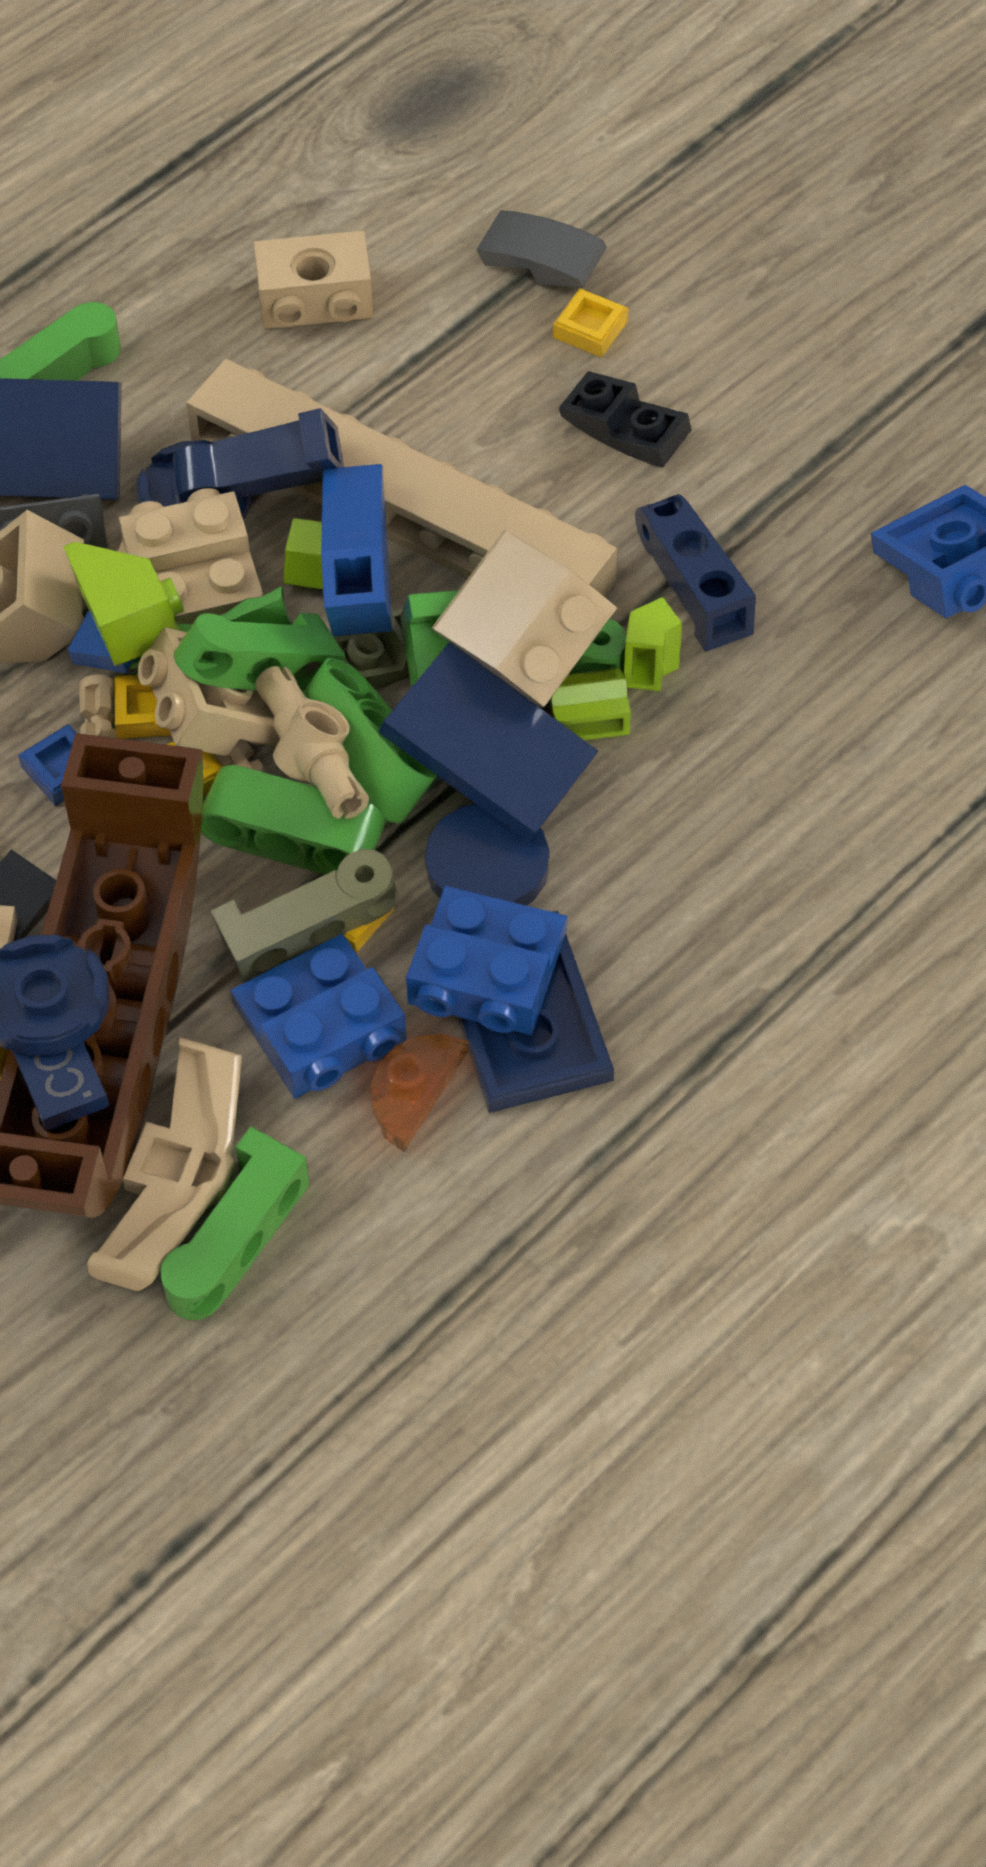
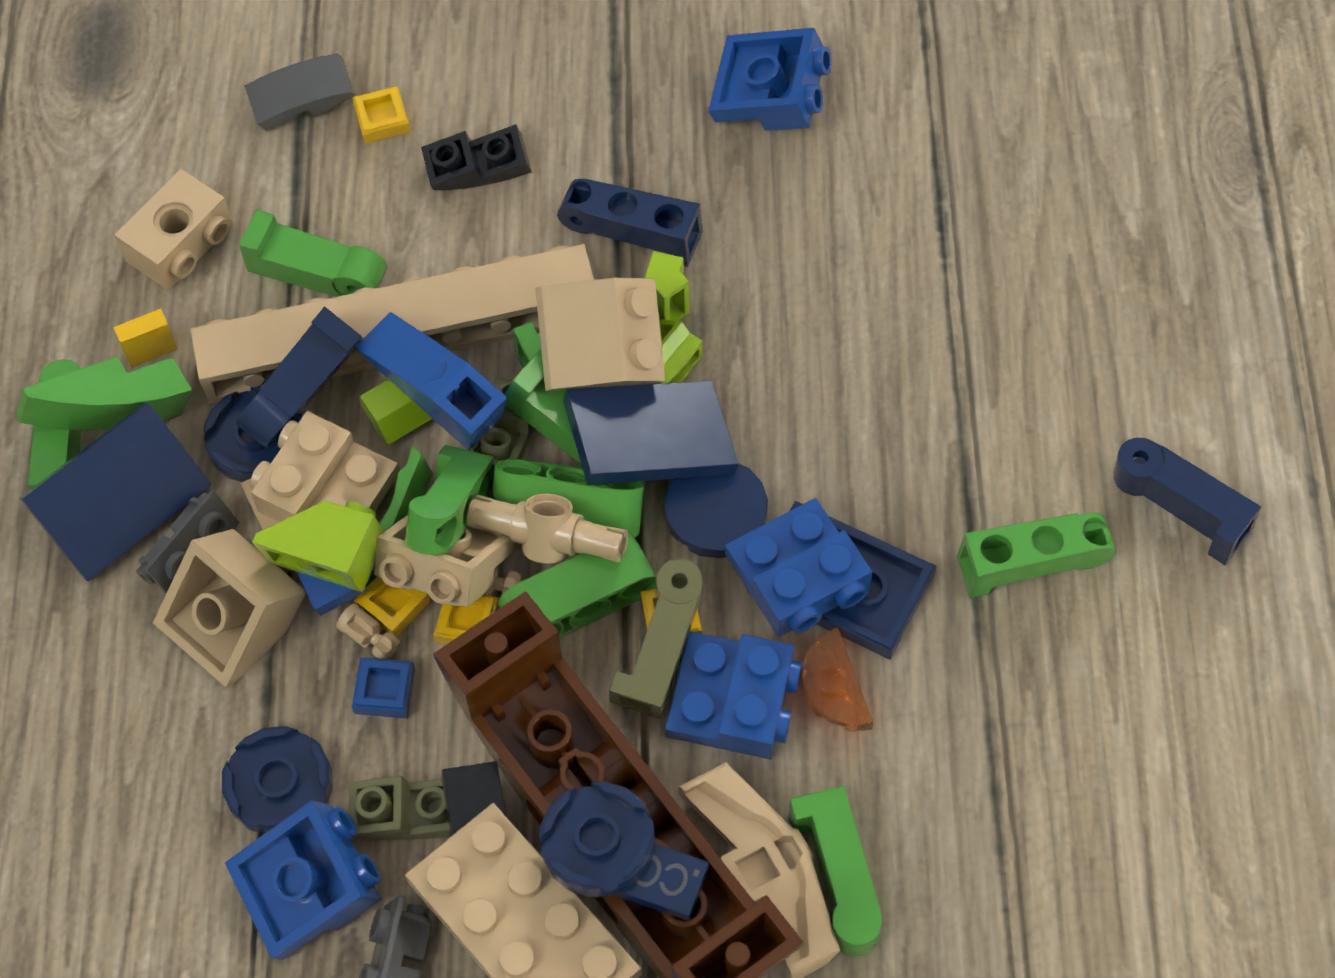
camera: 45 degrees left, 5 degrees up
none -> bright green slope [15,356,192,431]
none -> yellow tile [113,308,178,368]
none -> bright green leg [239,209,388,297]
none -> bright green leg [957,512,1116,599]
none -> dark blue leg [1113,437,1261,566]

